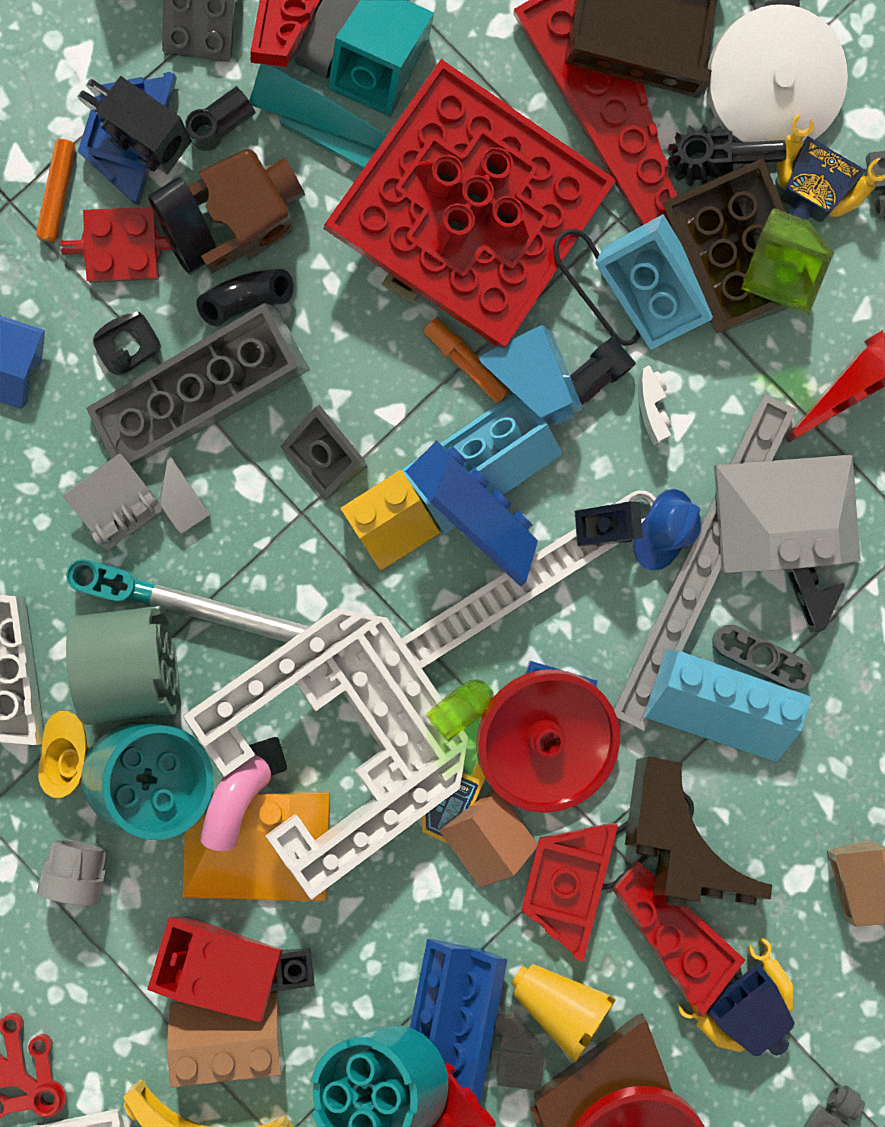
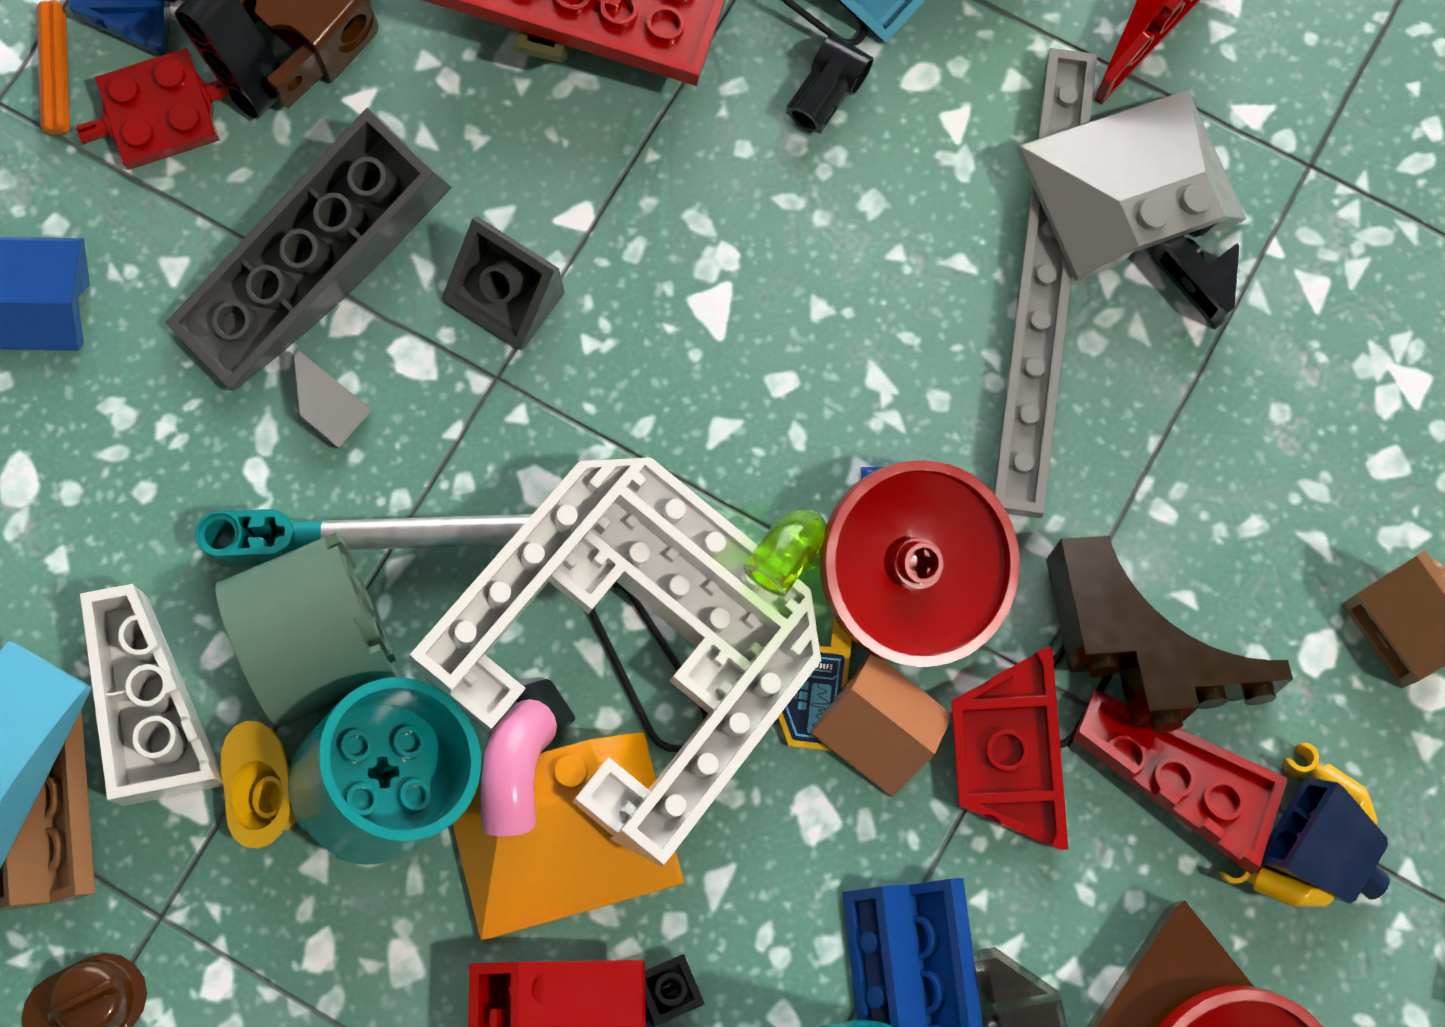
camera: 20 degrees left, 10 degrees down
light grey piece [37,840,106,906] -> none
light grey hinge [62,453,163,551] -> none
black piece [93,312,161,375] -> none
black cylinder [196,269,294,327] -> none
yellow slope [340,470,440,571] -> none
medium azure slope [401,393,563,534] -> none
white gear [401,490,656,668] -> none
blue slope [405,440,538,587] -> none
orange axle [423,317,510,403] -> none
dark azure slope [479,325,583,425] -> none
yellow cone [511,964,616,1062] -> none
black slope [575,501,643,546] -> none
blue piece [634,489,702,571] -> none
white slope [638,365,672,446] -> none
medium azure slope [644,649,812,762] -> none
dark grey beam [712,625,812,689] -> none
none -> black piece [589,582,708,752]

